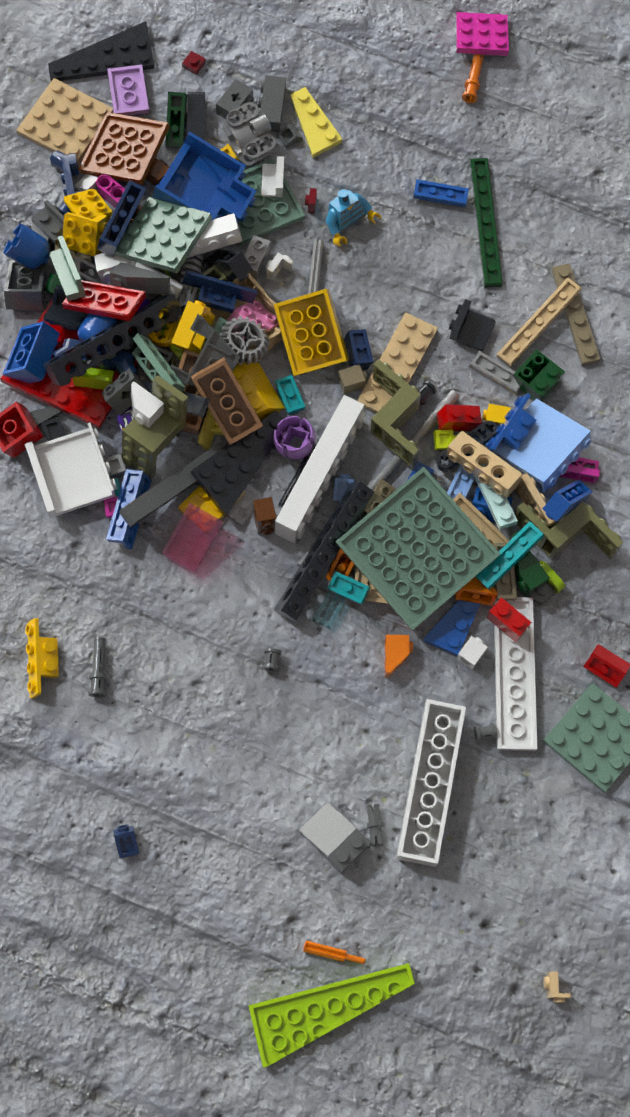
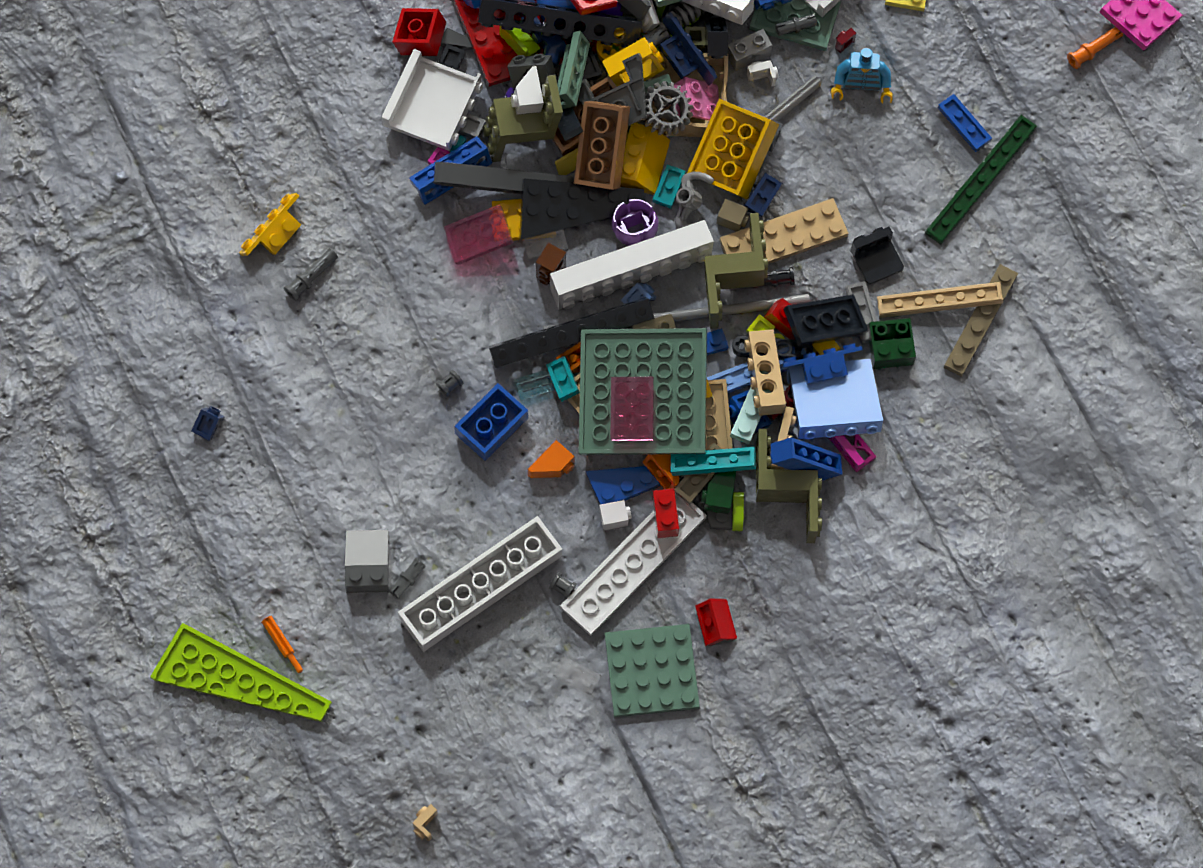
camera: 45 degrees right, 0 degrees up
none -> blue brick [454,383,529,461]
none -> clear pink plate [610,376,654,441]
none -> light grey piece [675,172,714,228]
none -> dark grey pin [775,13,817,36]
none -> black plate [783,294,869,346]

